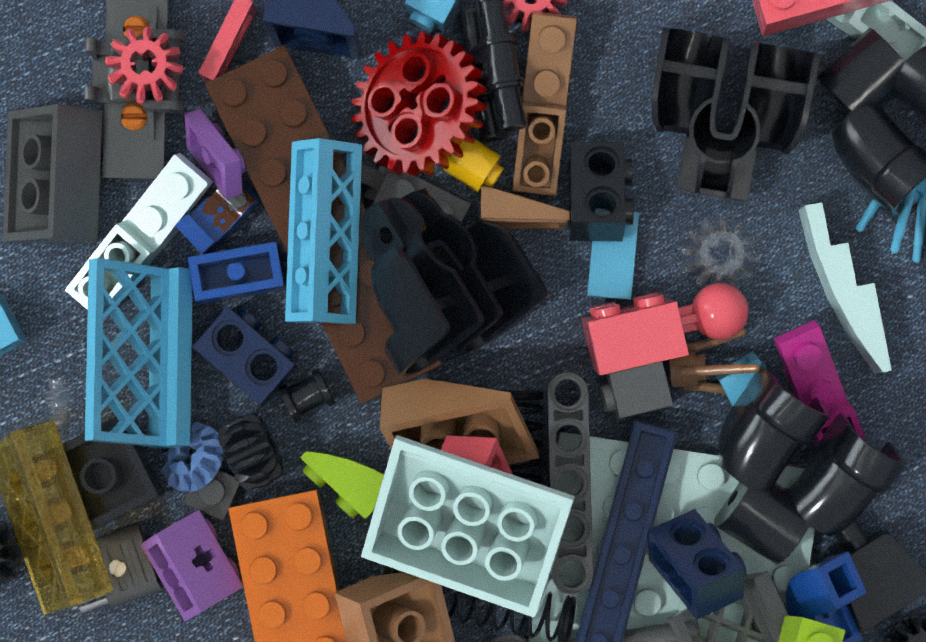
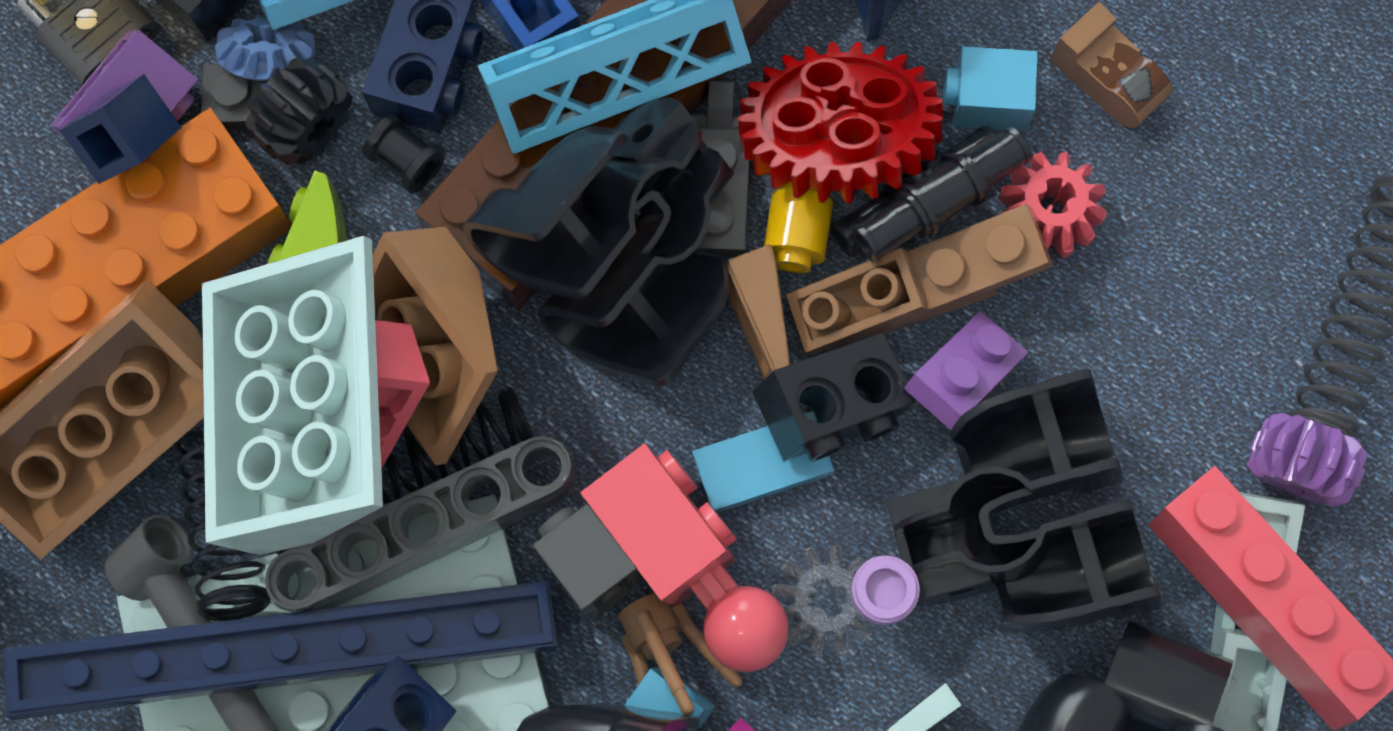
camera: 70 degrees right, 10 degrees down
none -> dark blue brick [59,74,182,184]
none -> lavender tile [851,556,920,625]
none -> medium lavender plate [904,310,1028,430]

